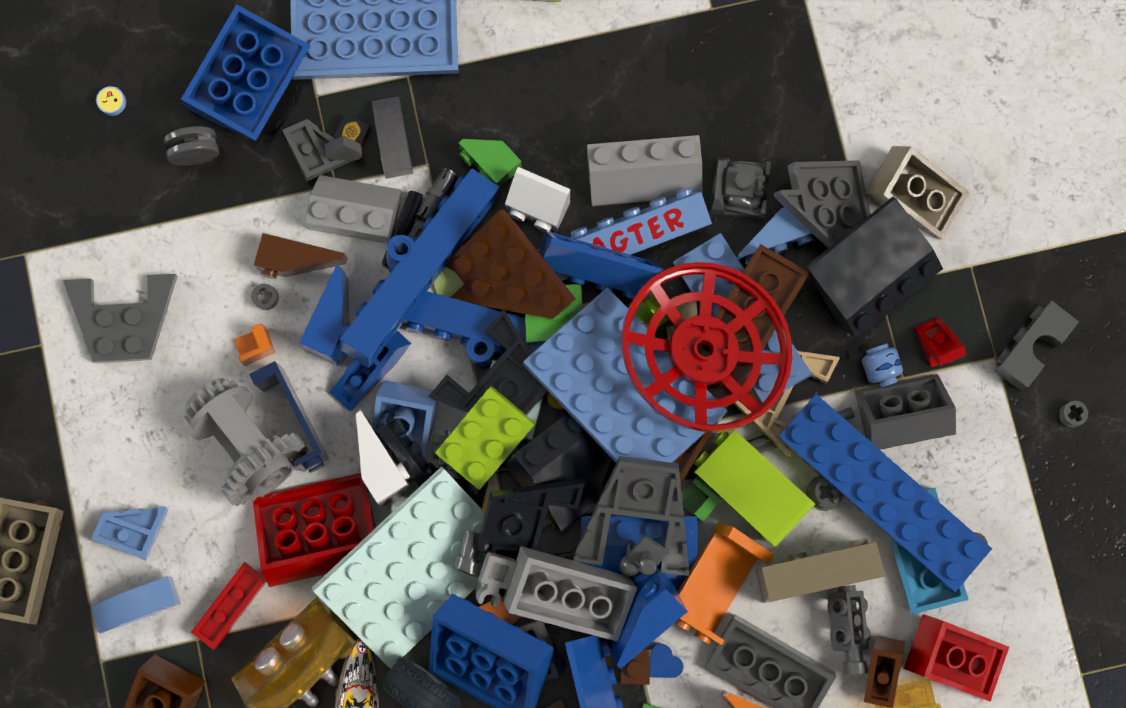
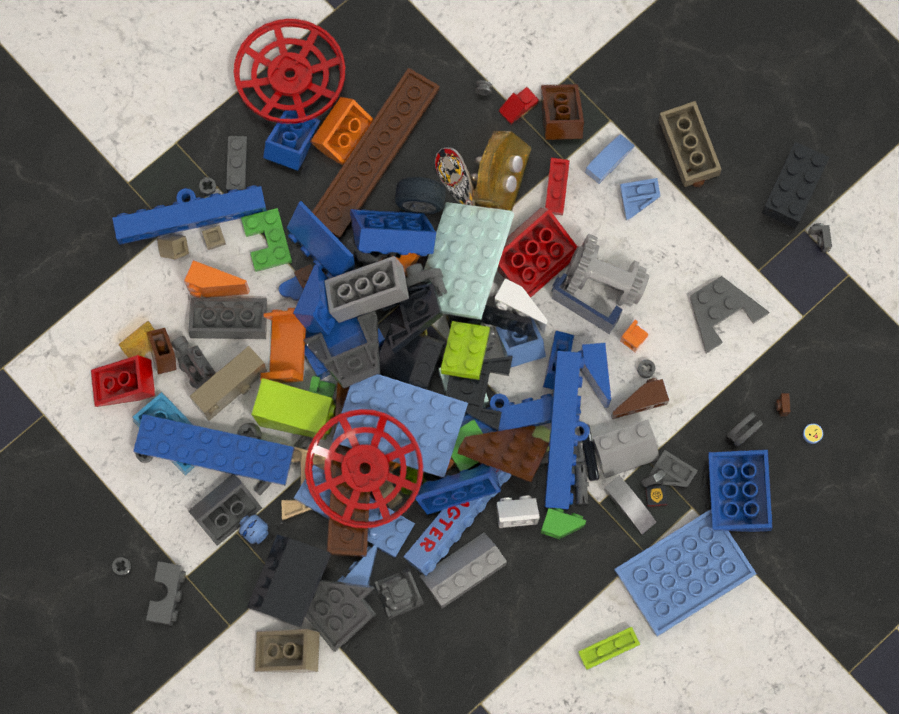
camera: 150 degrees right, 5 degrees down
light grey plate [476,552,517,608] -> none
dark grey piece [620,535,668,576] -> none
red slope [914,317,966,367] -> none
none -> reddish brown plate [776,393,790,416]

